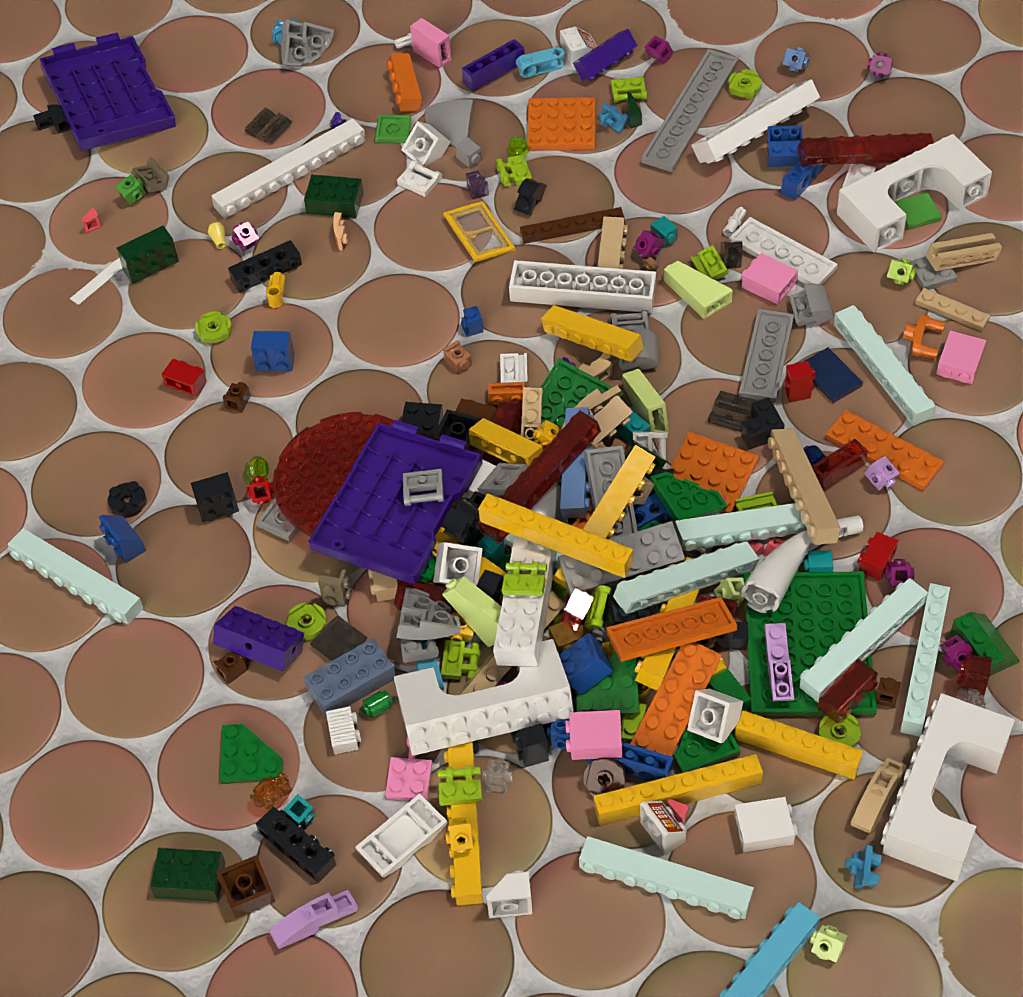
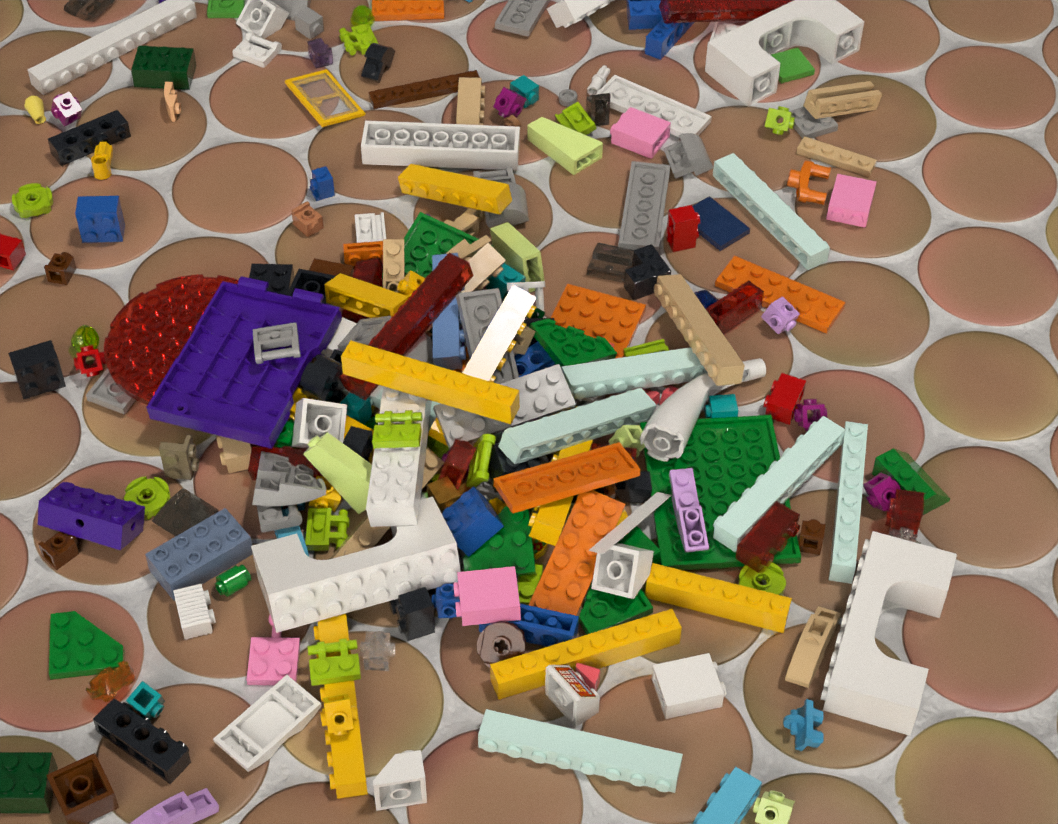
camera: 10 degrees left, 5 degrees down
none -> light grey tile [559,89,577,107]
none -> white sticker [589,492,672,554]

